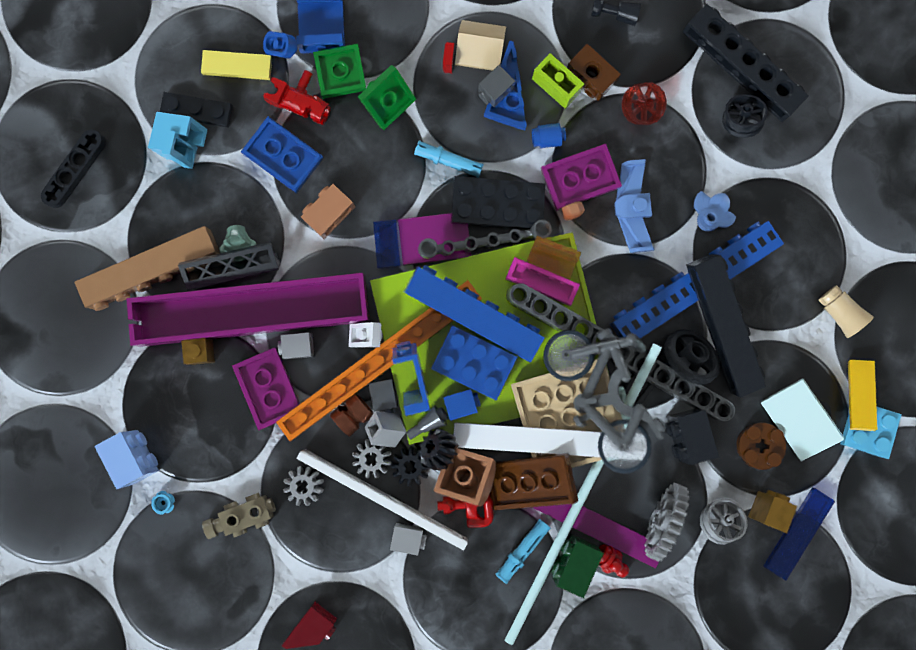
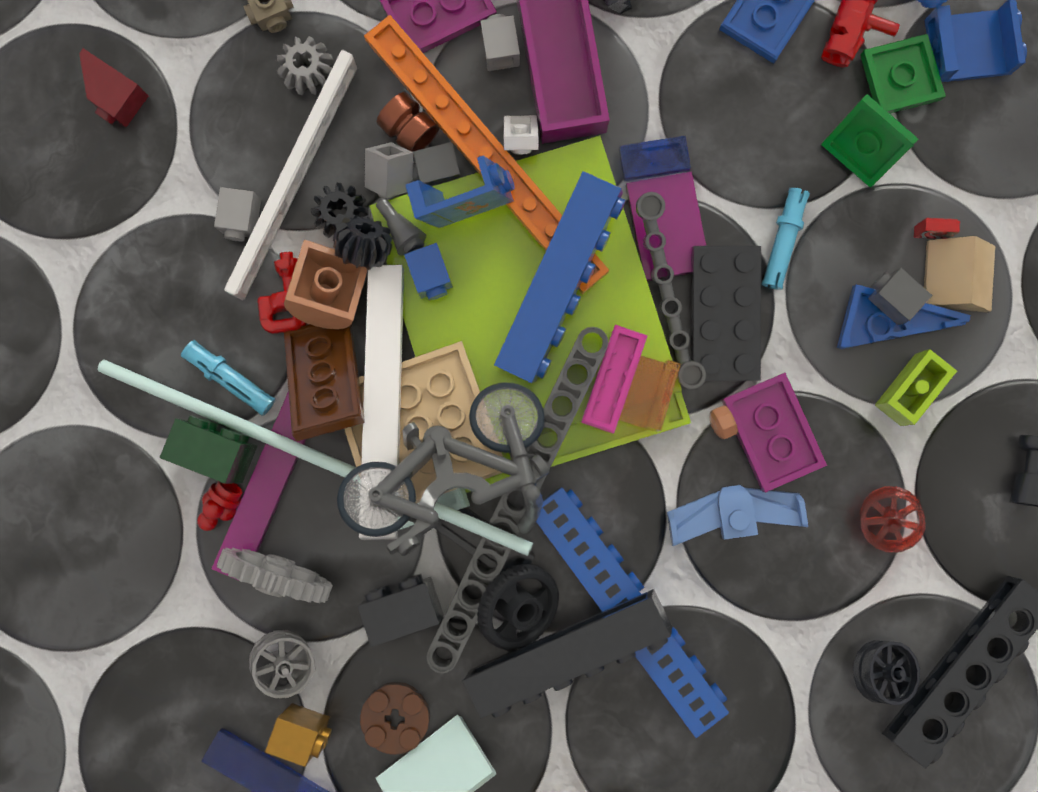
camera: 90 degrees right, 0 degrees up
nougat brick [301,184,355,239] -> none
light grey gear [352,439,392,479] -> none
blue brick [431,325,517,401] -> none
blue brick [532,123,566,149] -> none
reddish brown brick [567,44,621,101] -> none
medium blue plate [694,191,736,231] -> none

